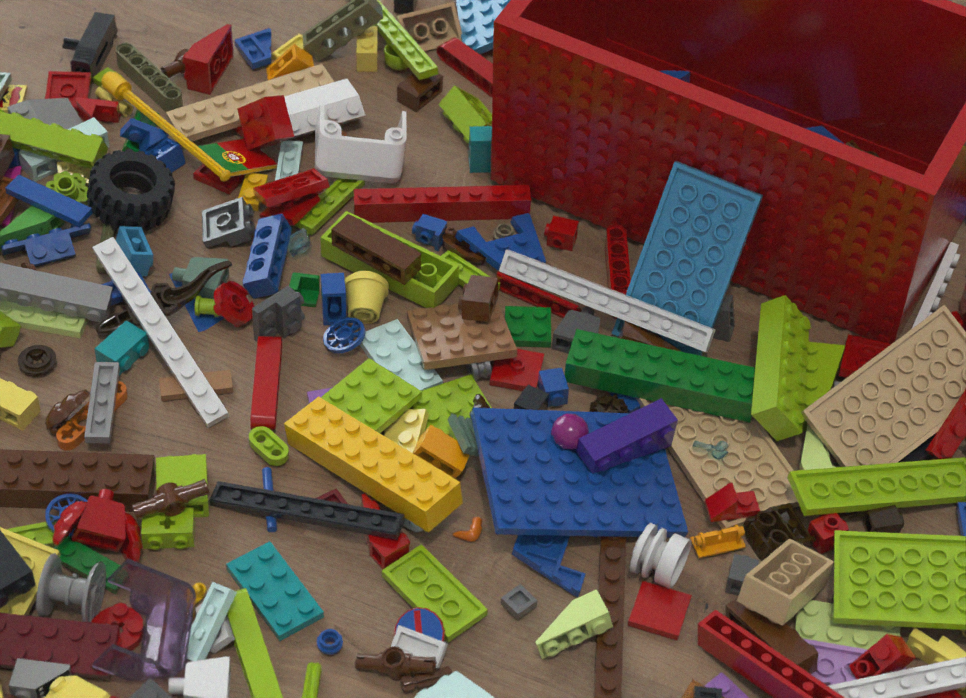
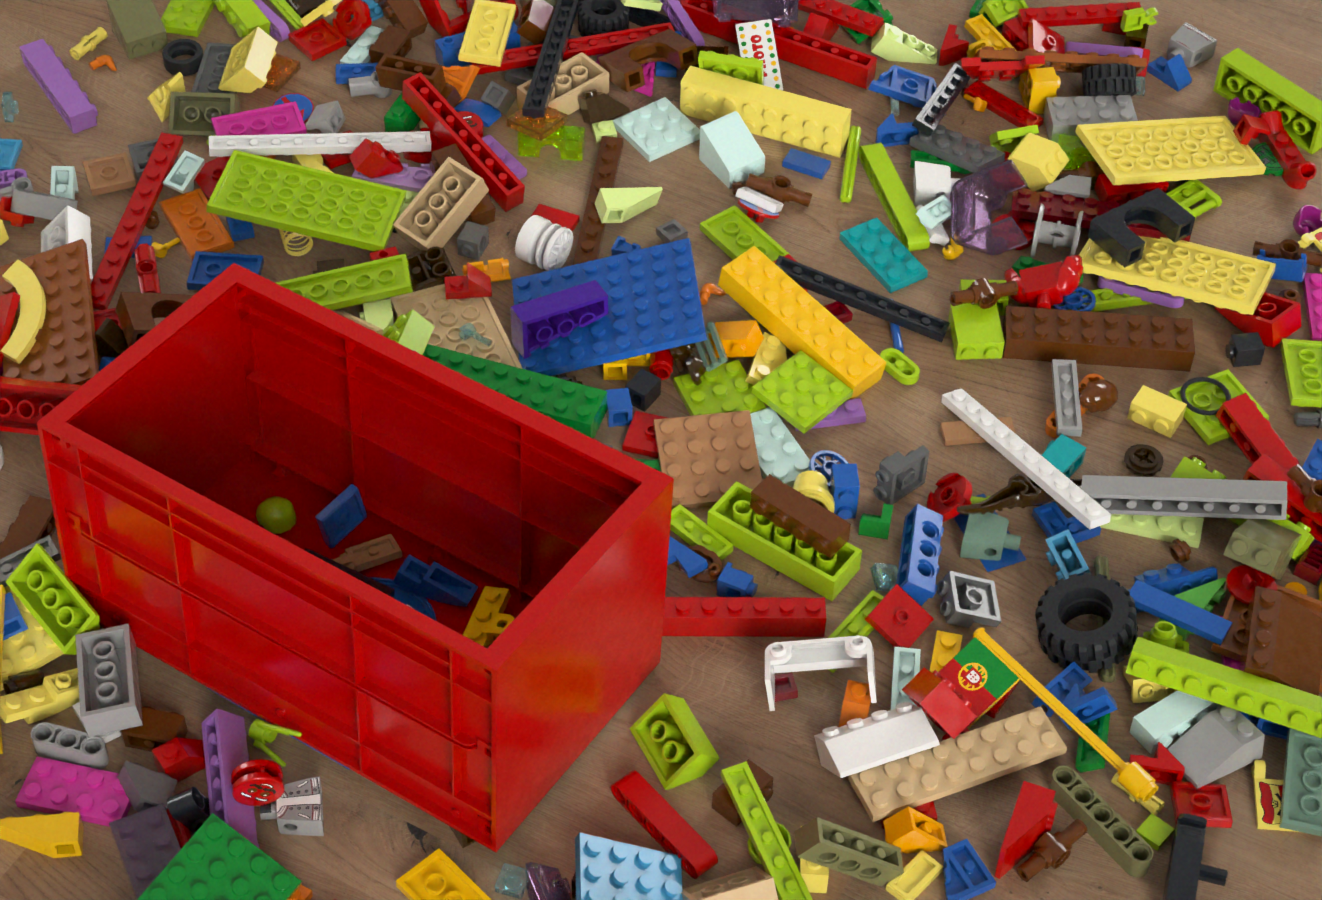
camera: 175 degrees left, 0 degrees up
red beam [250,336,282,430] -> none
red plate [253,168,330,208] -> none
blue plate [317,629,343,655] -> none
reddish brown brick [458,275,498,322] -> none
teal brick [468,126,492,173] -> none
magenta hair [551,413,589,450] -> none

